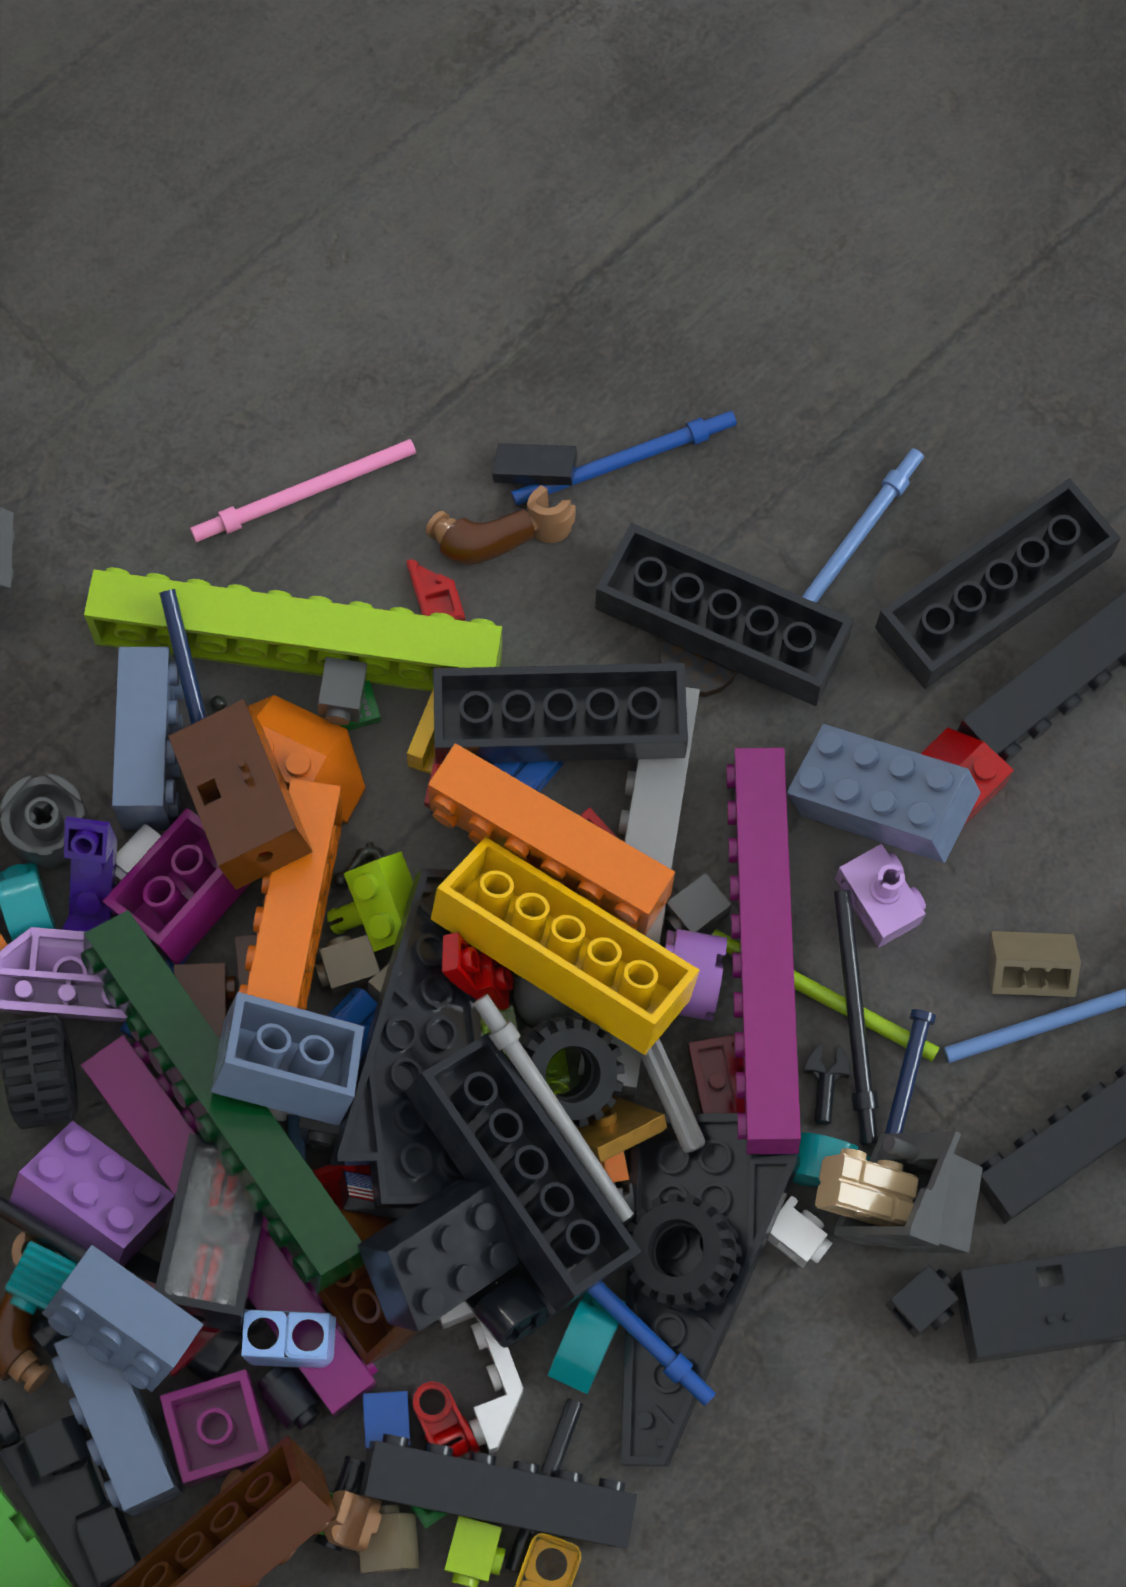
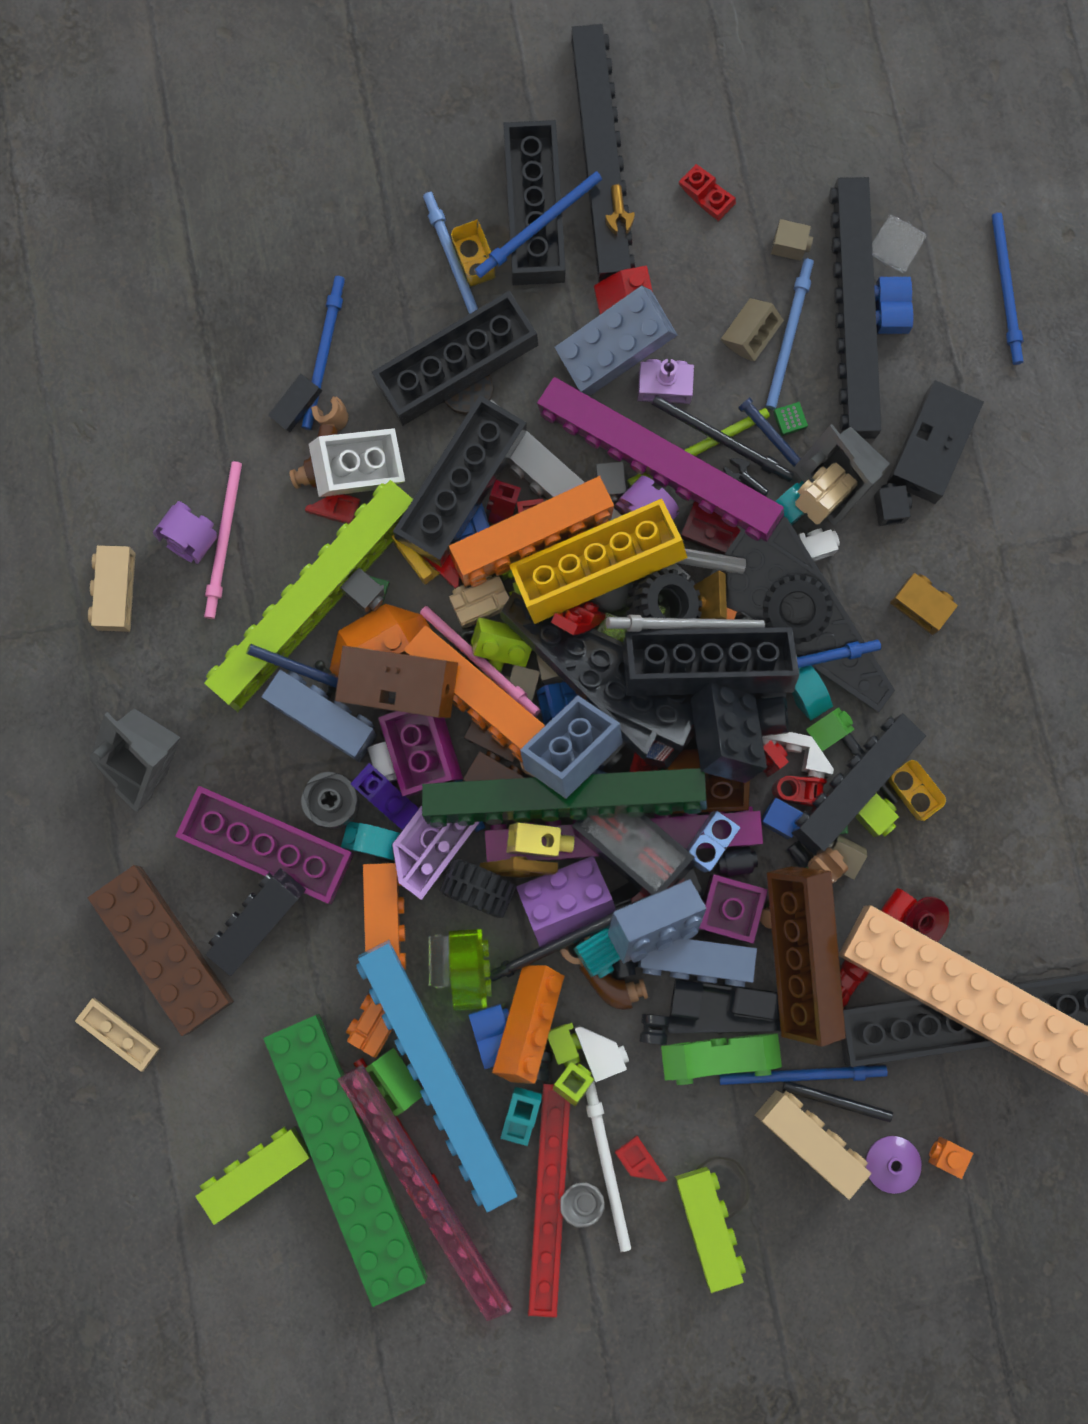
camera: 60 degrees left, 10 degrees up
none -> tan brick [88,545,136,632]
none -> medium lavender brick [153,501,217,564]
none -> white brick [309,428,405,497]
none -> bright pink bar [420,606,541,717]
none -> tan brick [449,575,509,629]
none -> yellow piece [451,220,495,287]
none -> blue bar [474,171,602,278]
none -> pearl gold plate [479,856,558,878]
none -> dark red brick [486,480,521,524]
none -> light yellow torso [506,823,574,857]
none -> pearl gold bar [605,184,635,236]
none -> red plate [763,740,789,777]
none -> green tile [773,402,808,436]
none -> bright green brick [806,707,854,751]
none -> pearl gold brick [890,573,958,635]

